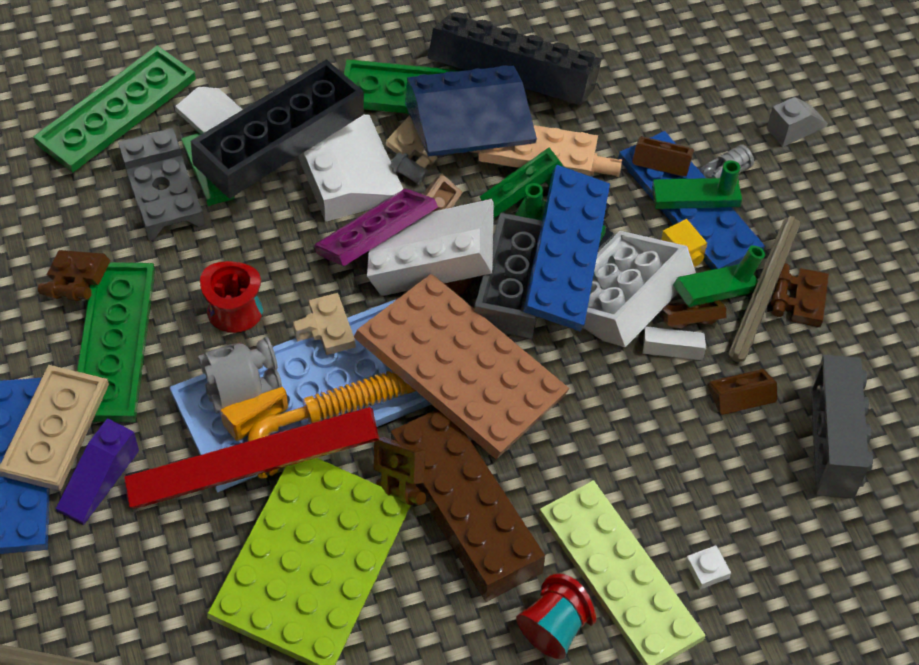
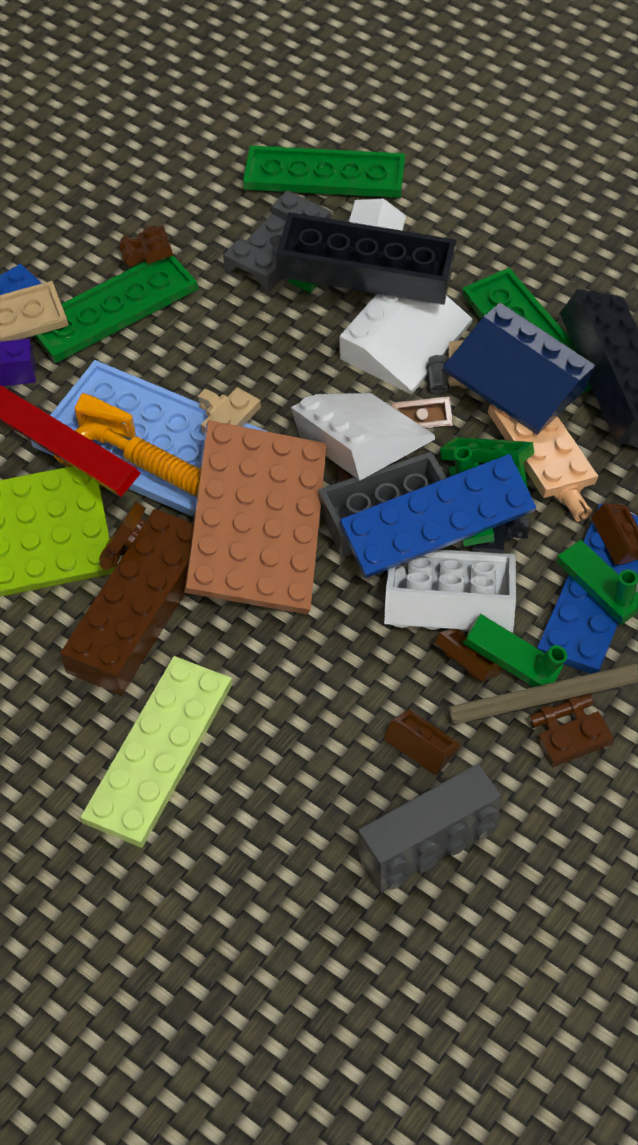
camera: 60 degrees right, 0 degrees up
light grey piece [198,337,282,414] -> none
red hat [200,261,263,333] -> none
magenta tile [313,188,438,267] -> none
red hat [516,574,596,659] -> none
white slope [642,327,706,360] -> none
yellow brick [661,219,707,267] -> none
white plate [685,545,731,590] -> none

